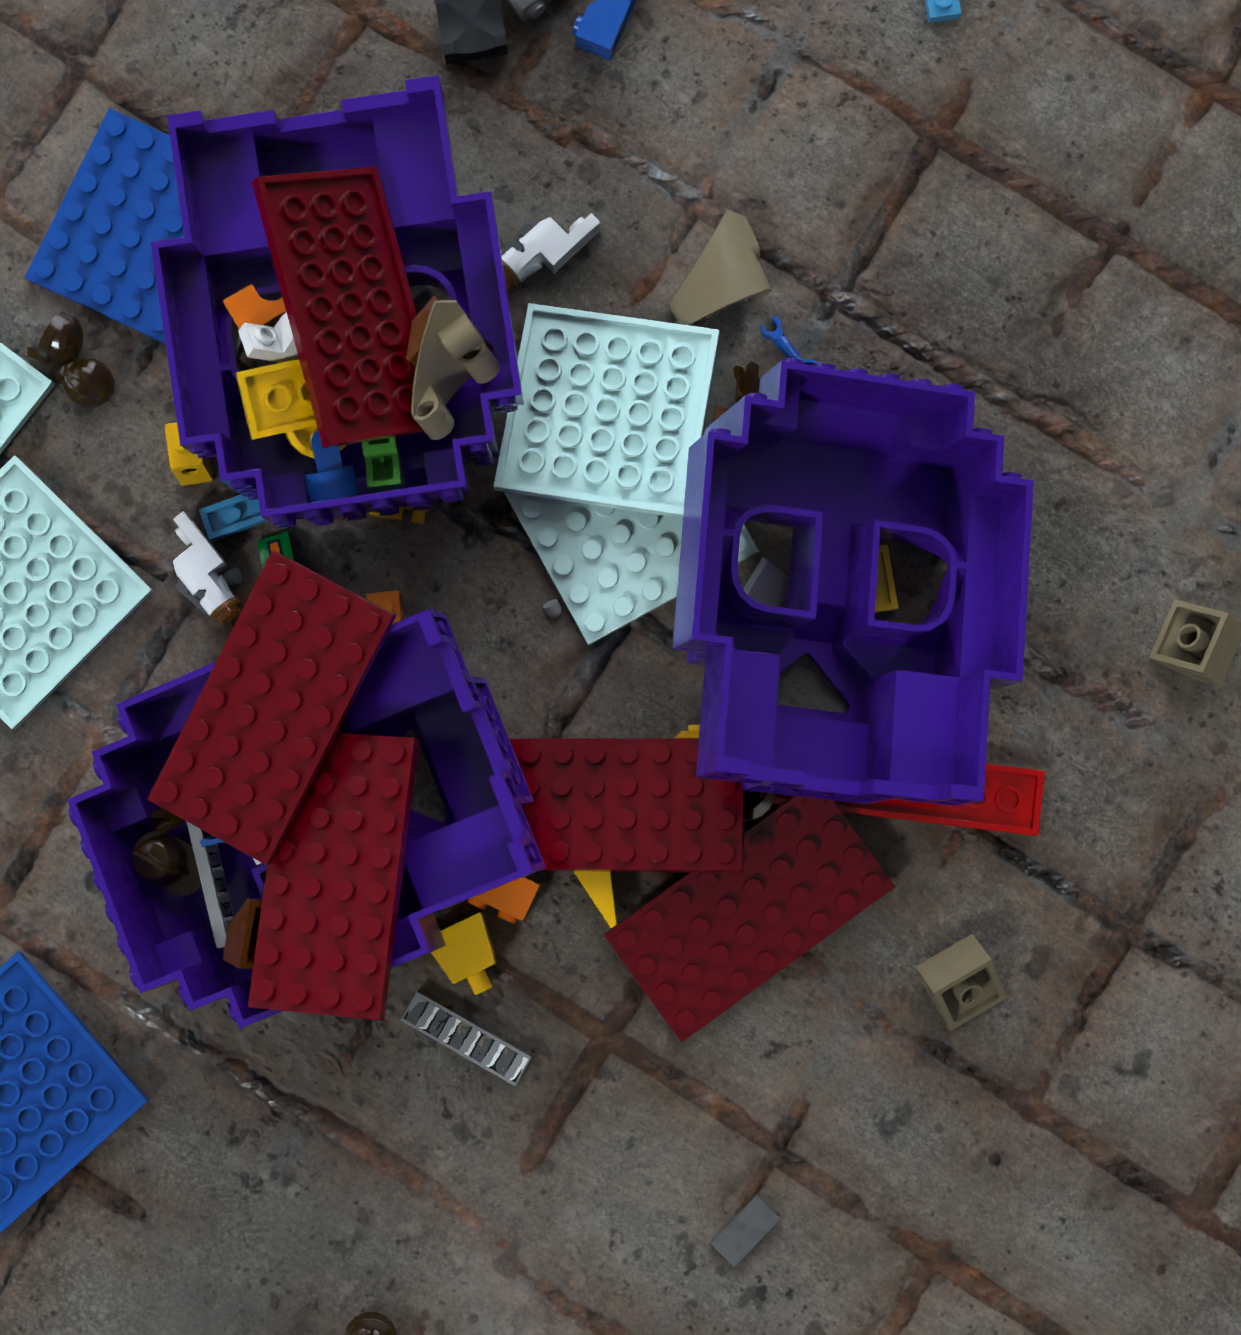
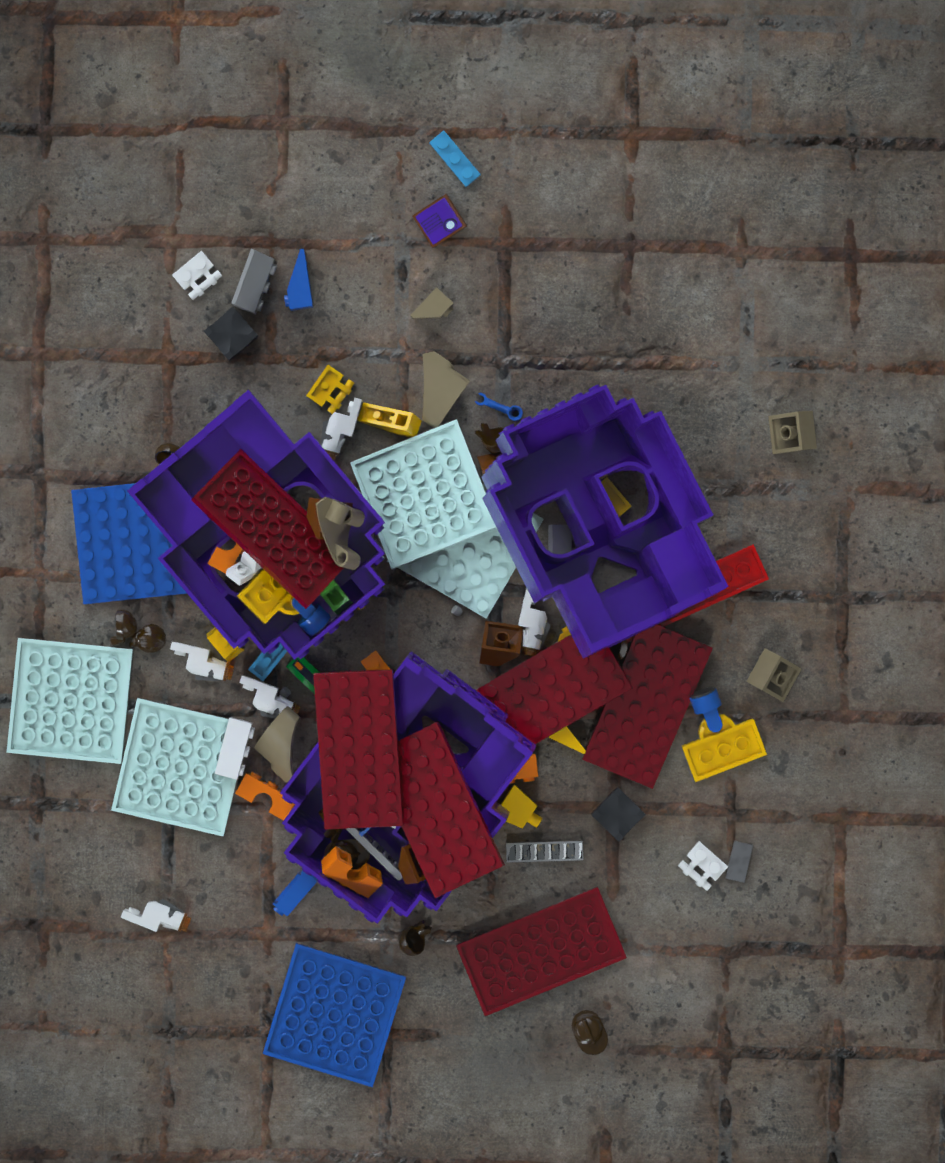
camera: 30 degrees left, 5 degrees up
none -> white plate [170,642,234,681]
none -> white brick [215,717,255,780]
none -> orange arch [235,771,295,821]
none -> dark tan panel [255,706,301,783]
none -> blue window [273,870,317,916]
none -> yellow plate [306,365,355,414]
none -> orange arch [321,846,383,898]
none -> yellow slope [357,402,422,438]
none -> dark brown piece [398,920,432,956]
none -> dark tan slope [410,287,454,320]
none -> dark purple slope [412,194,467,248]
none -> dark red plate [456,886,627,1016]
none -> reddish brown slope [479,621,523,666]
none -> white plate [518,588,551,656]
none -> black brick [591,787,646,842]
none -> white plate [678,841,728,891]
none -> yellow plate [682,687,767,782]

